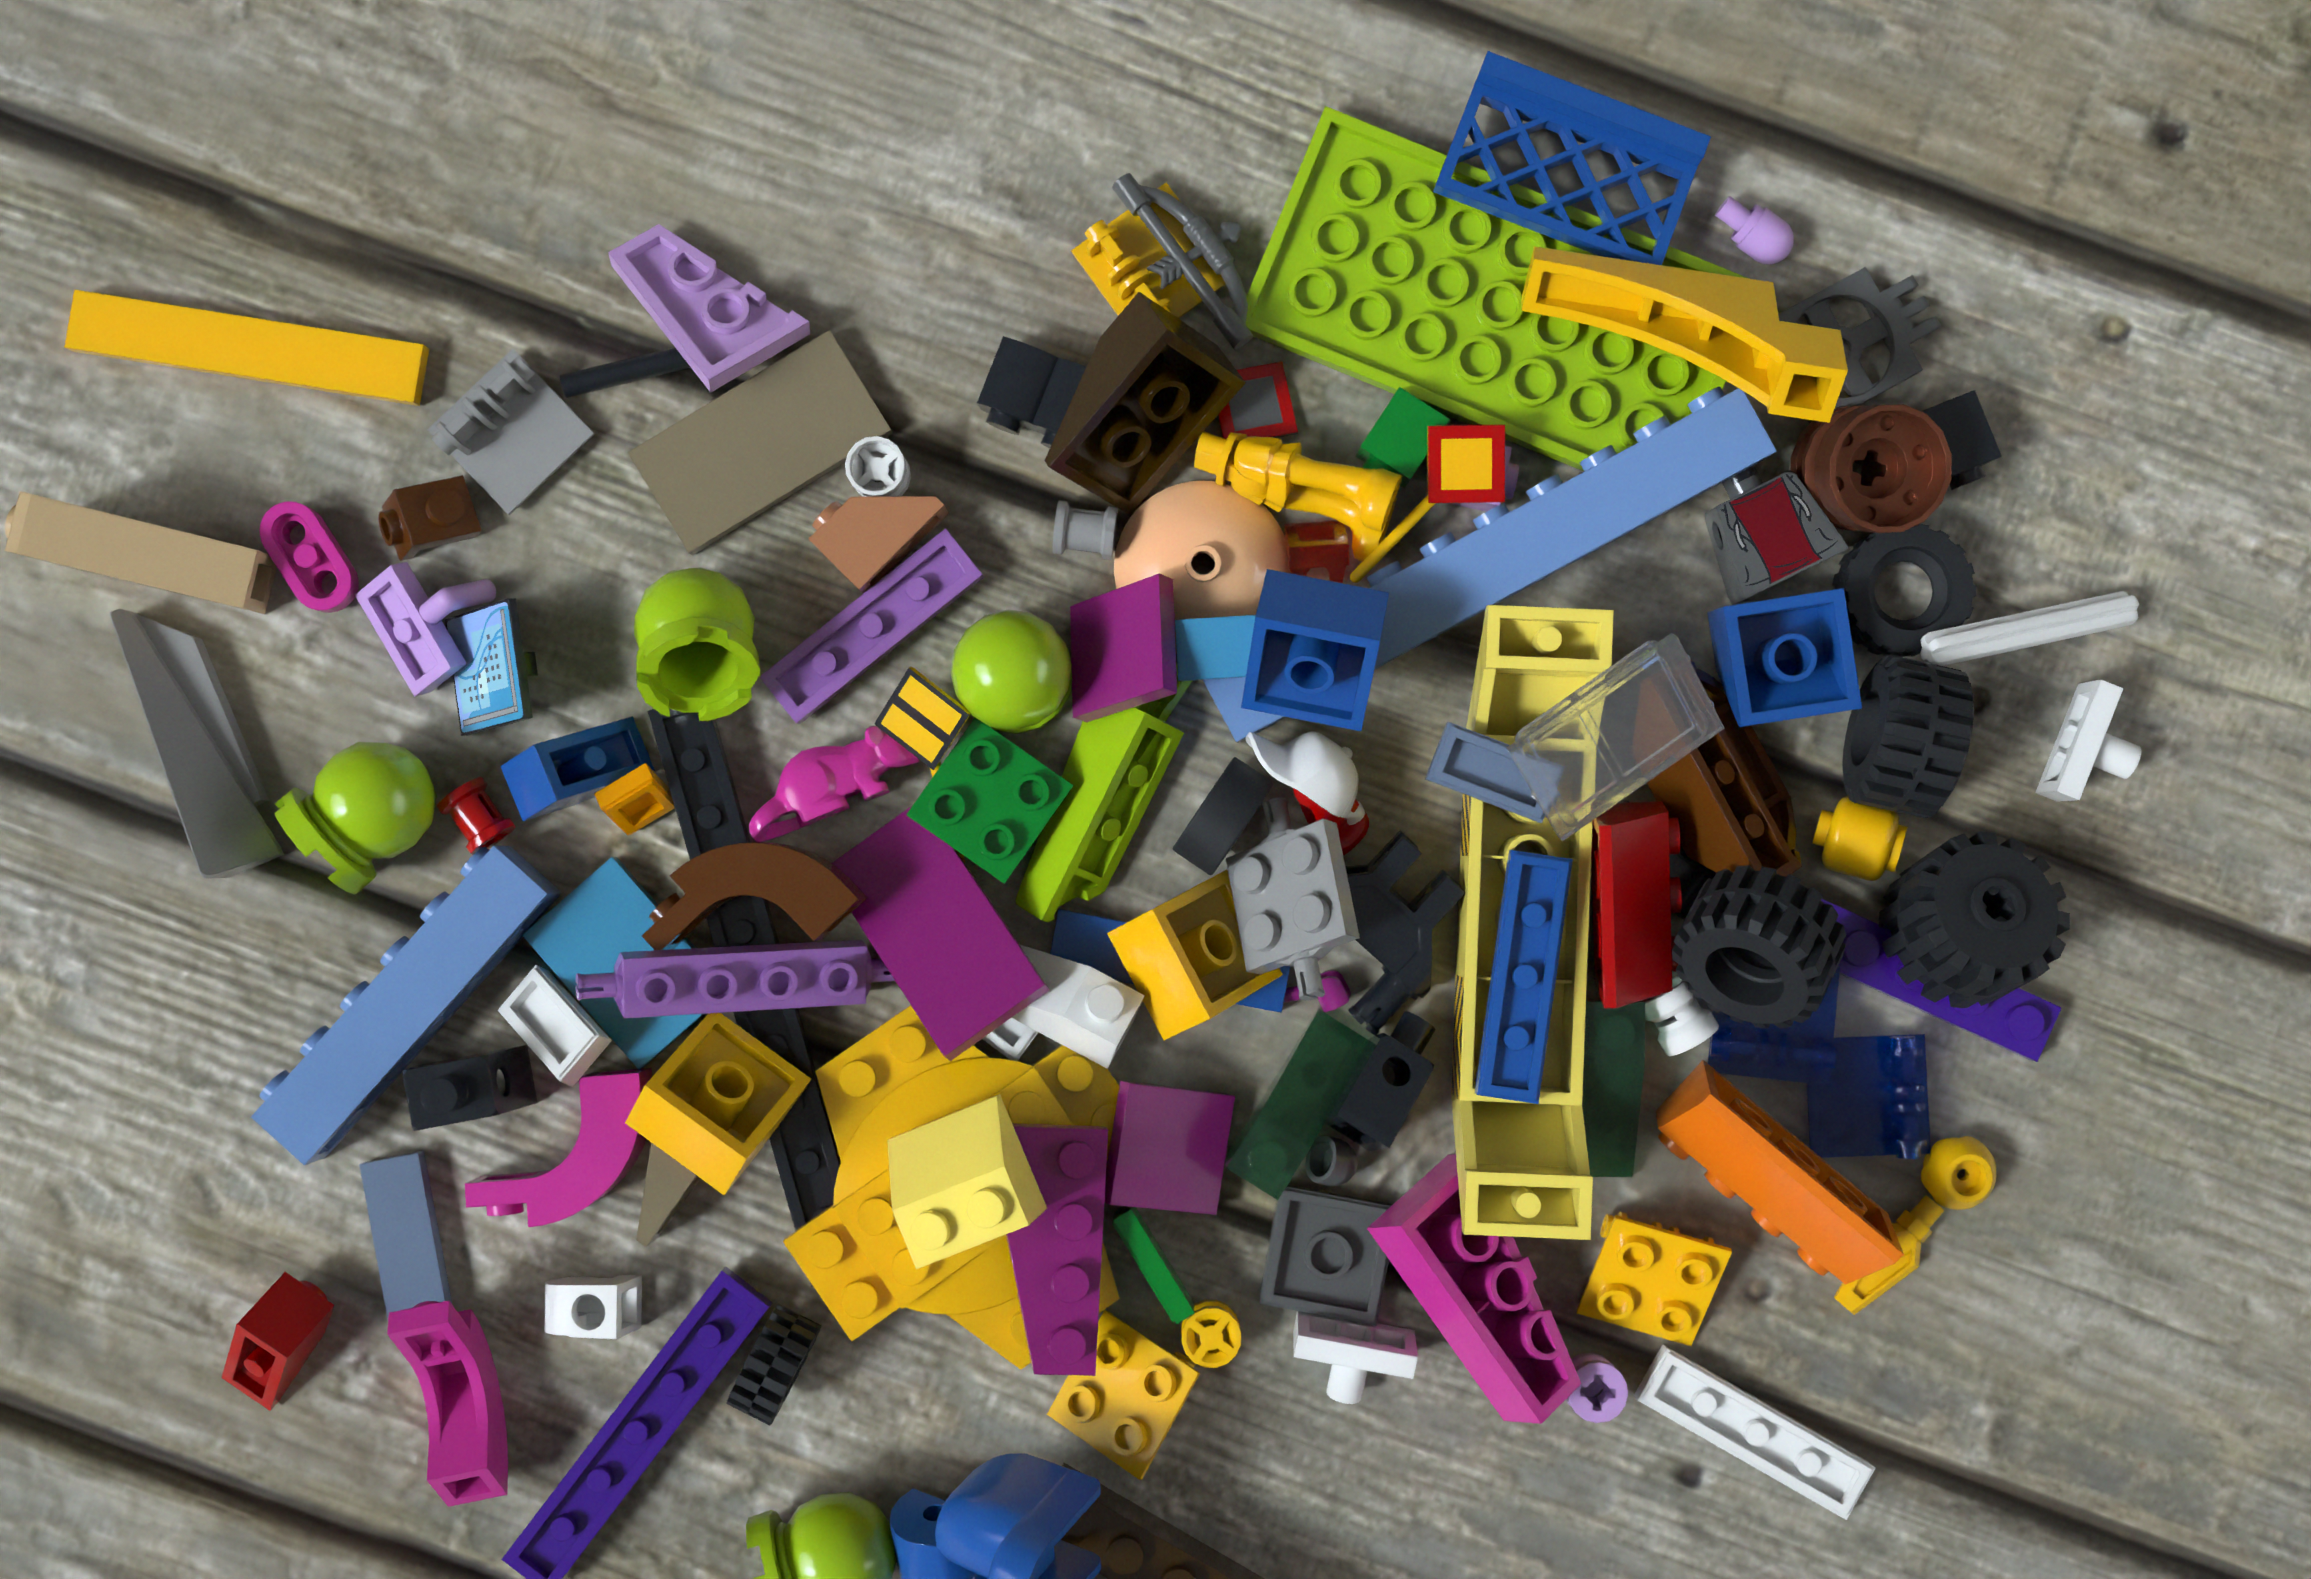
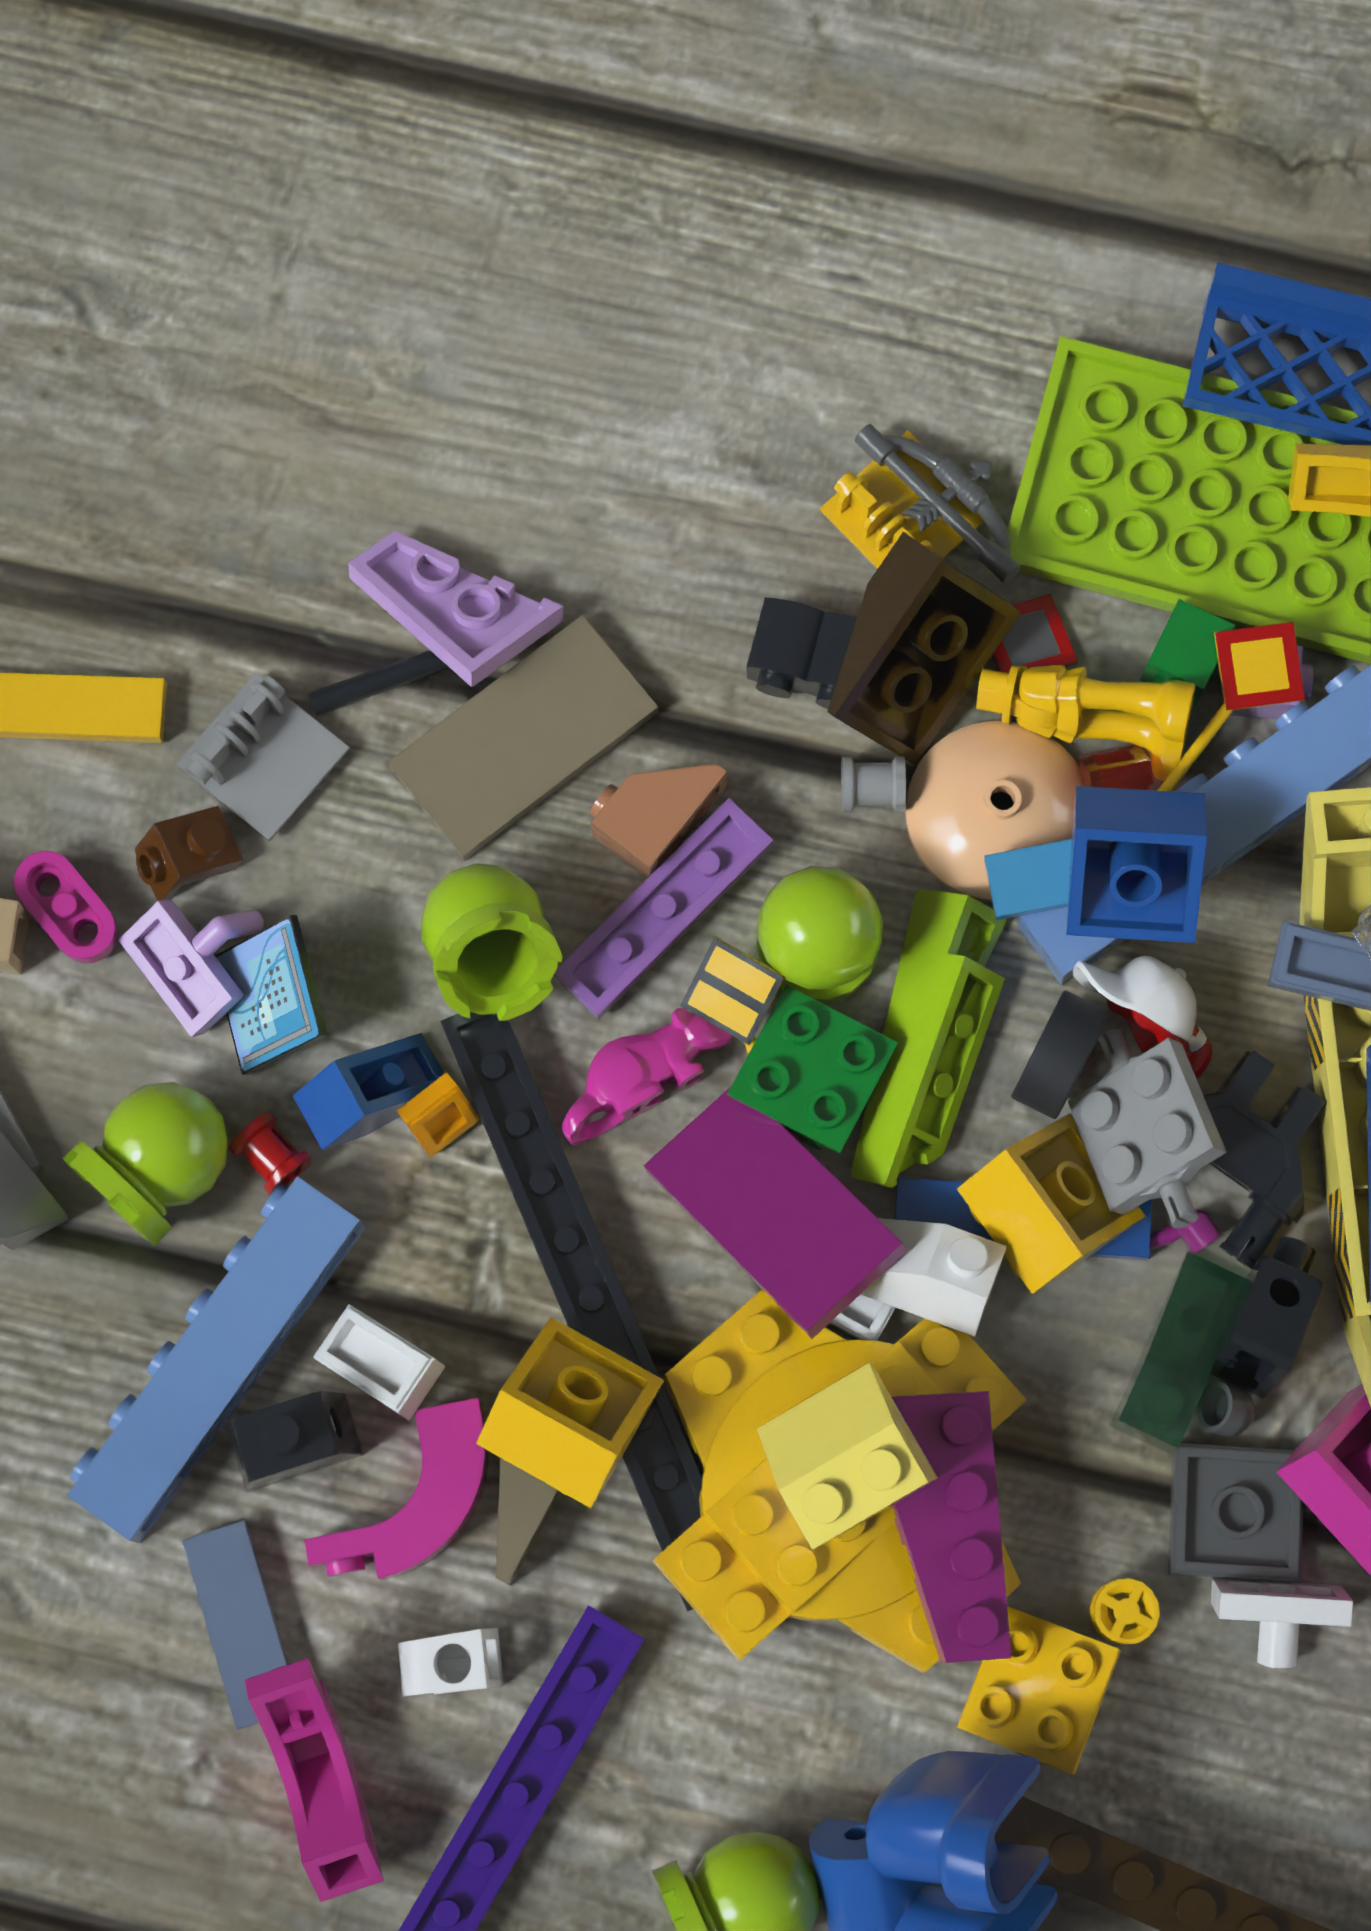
camera: 10 degrees left, 10 degrees down
red slope [221,1272,335,1411] -> none
dark azure tile [522,857,705,1070] -> none
medium lavender plate [576,940,895,1018] -> none
reddish brown arch [642,843,868,950] -> none
black tyre [726,1304,822,1426] -> none
white wheel [845,436,911,497] -> none
magenta tile [1070,574,1177,722] -> none
magenta tile [1105,1080,1235,1215] -> none
green tile [1112,1206,1195,1324] -> none

